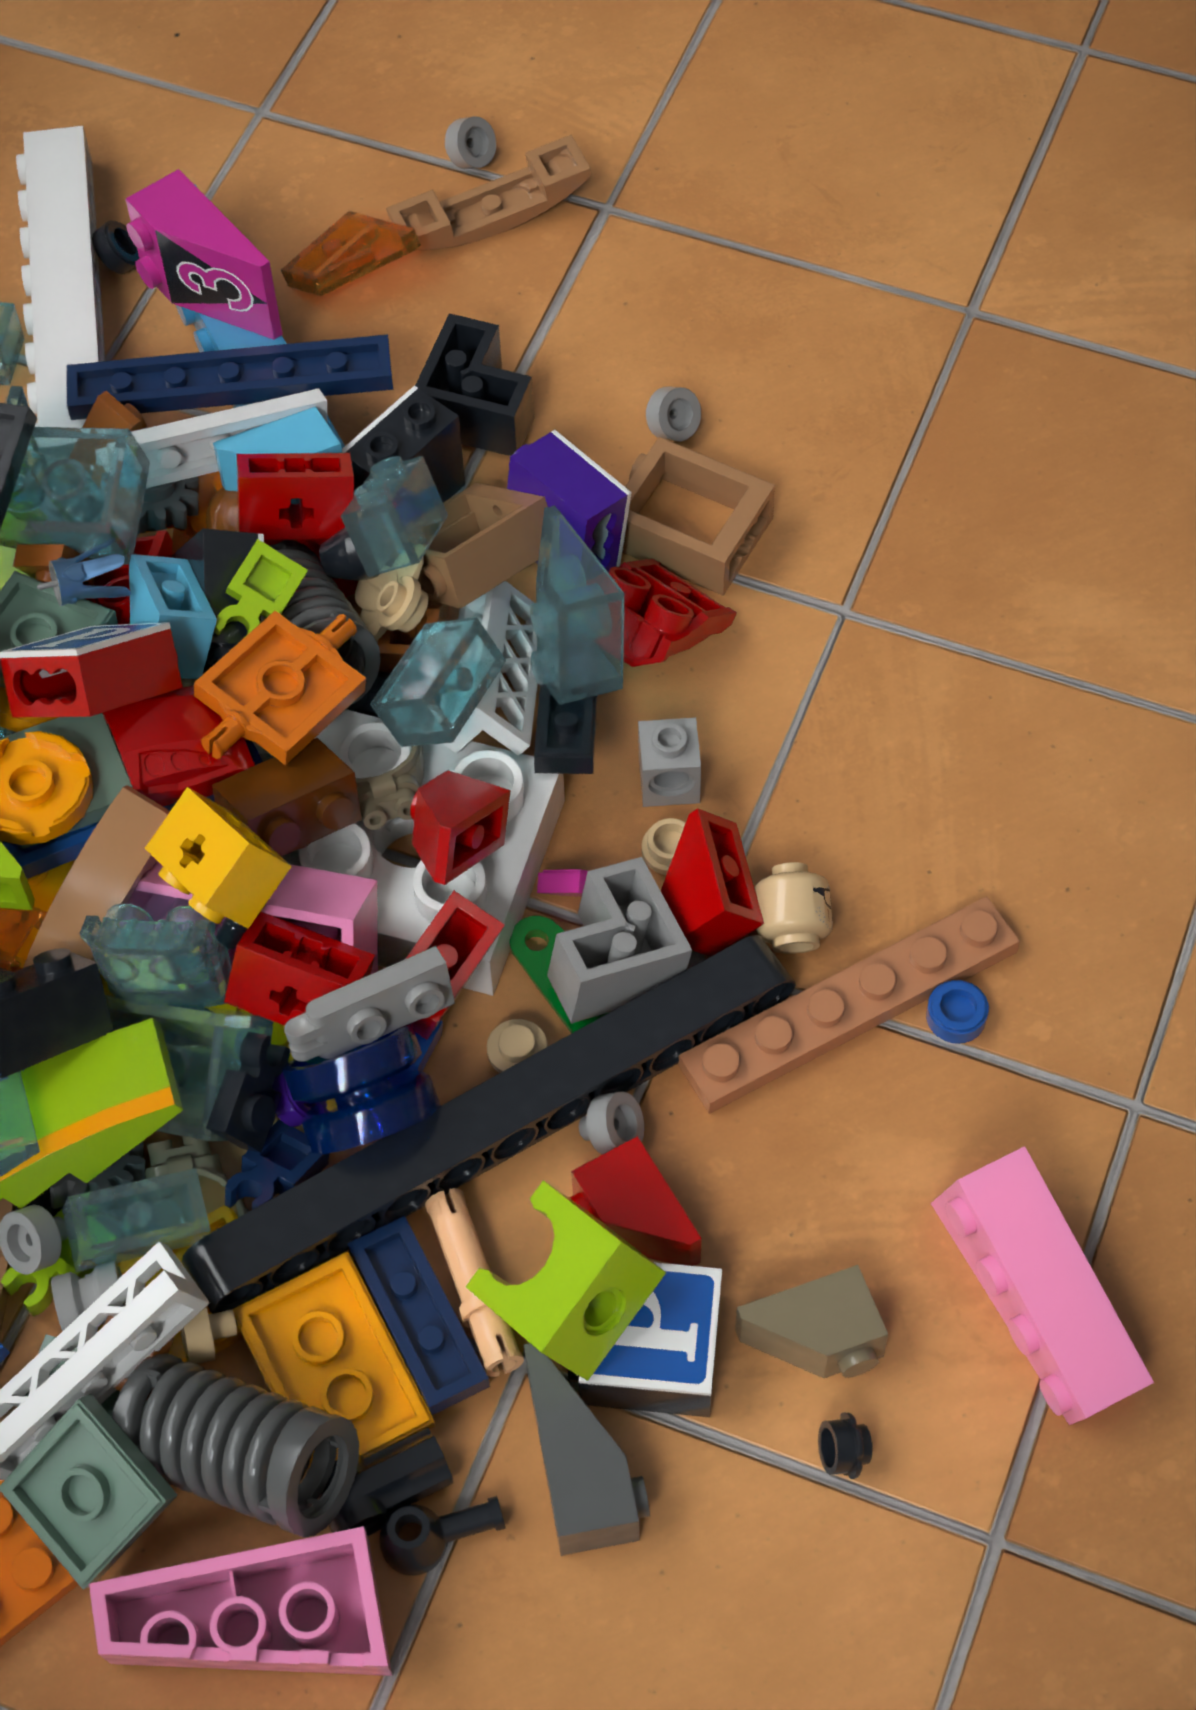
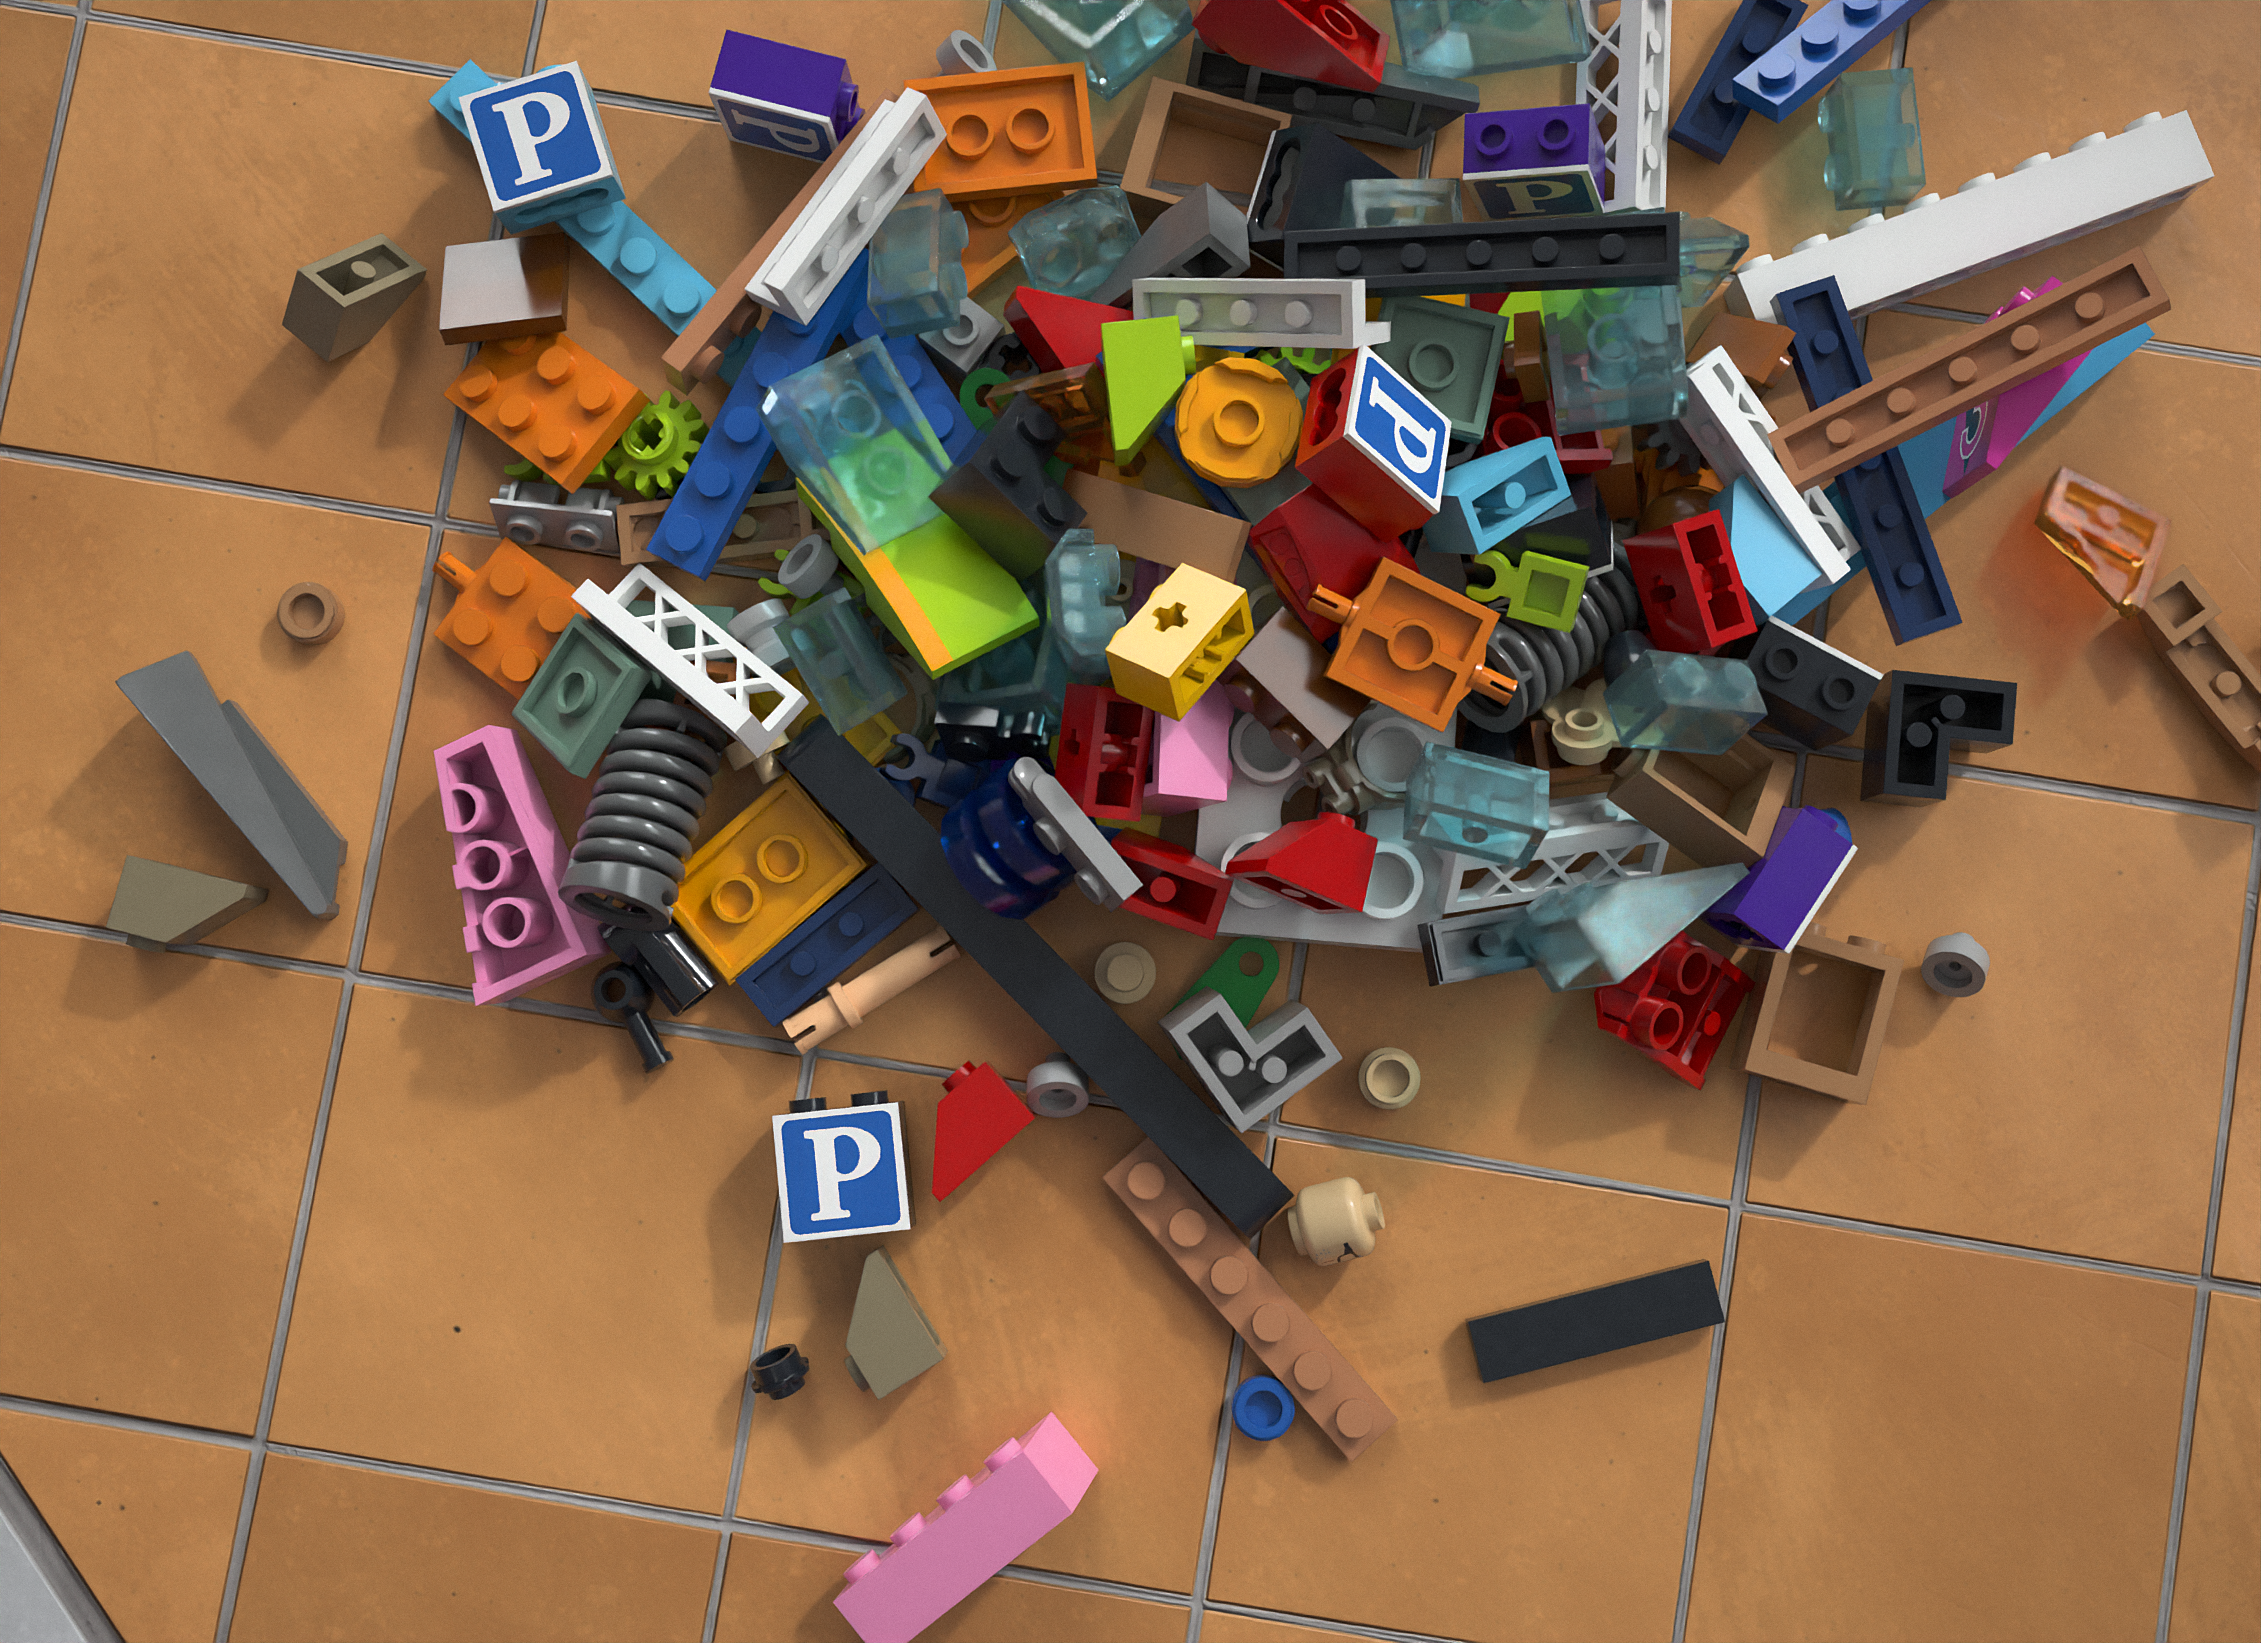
camera: 75 degrees right, 25 degrees up
flat silver piece [37,538,131,606] -> none
black tile [92,220,140,274] -> none
lime piece [465,1180,666,1381] -> none
dark grey slope [524,1343,650,1556] -> none
dark pink tile [537,869,588,897] -> none
light grey brick [638,717,701,807] -> none
red slope [661,808,764,956] -> none
none -> black tile [1465,1259,1725,1383]
none -> nougat plate [1767,245,2171,494]

